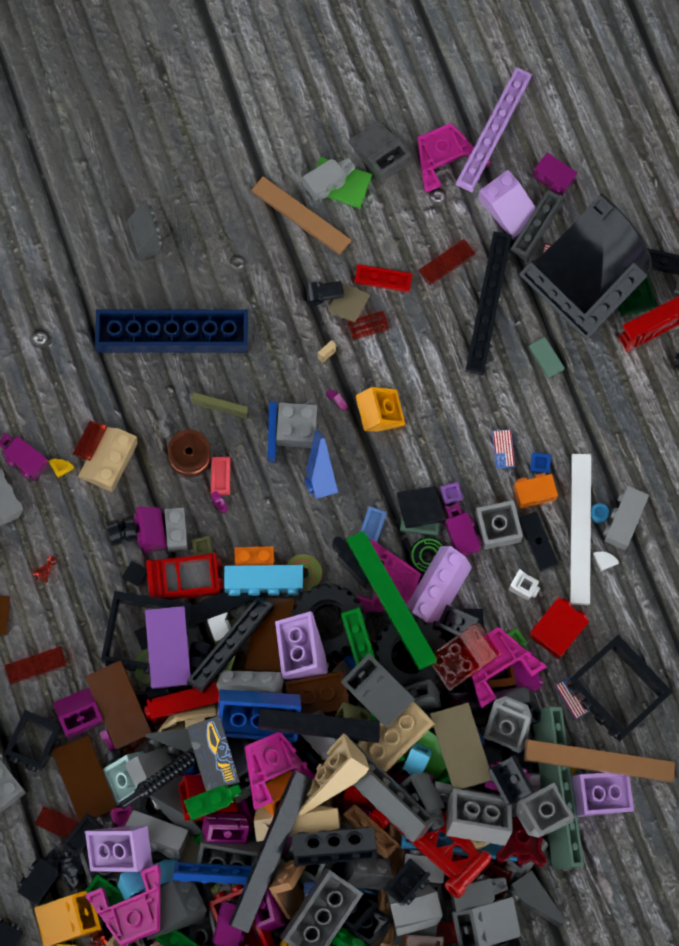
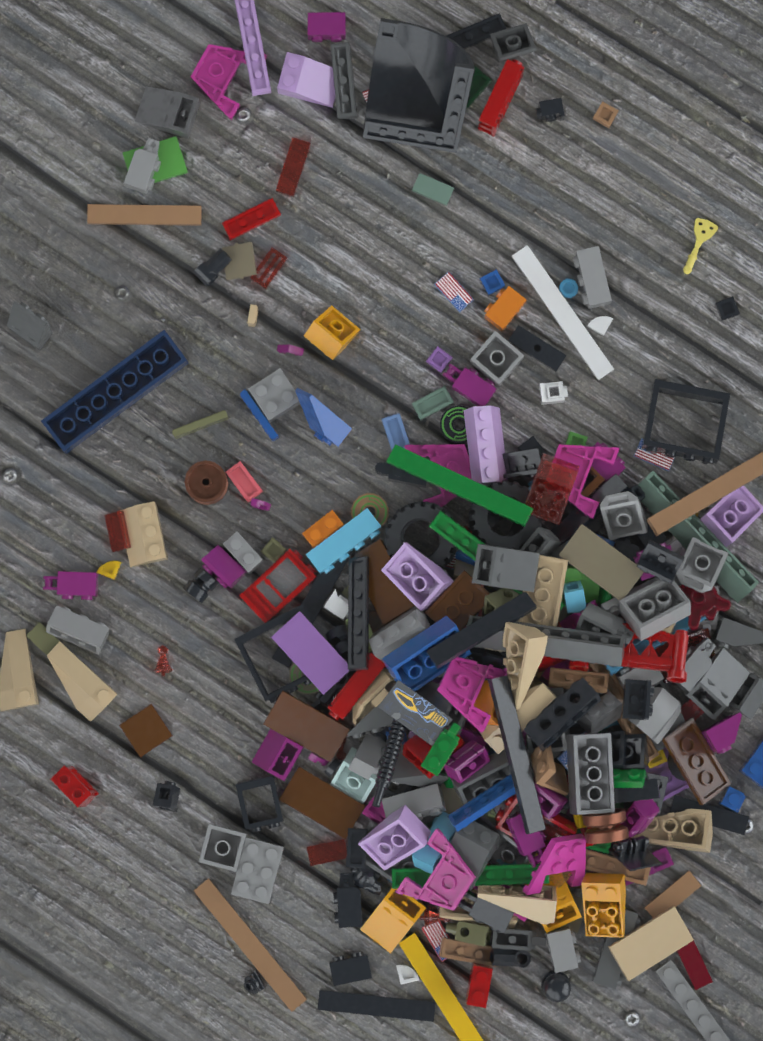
camera: 30 degrees left, 10 degrees up
clear red tile [4,646,67,685] -> none
black tile [122,561,147,588] -> none
black tile [397,486,443,528] -> none
black plate [465,231,512,376] -> none
red brick [528,597,589,660] -> none

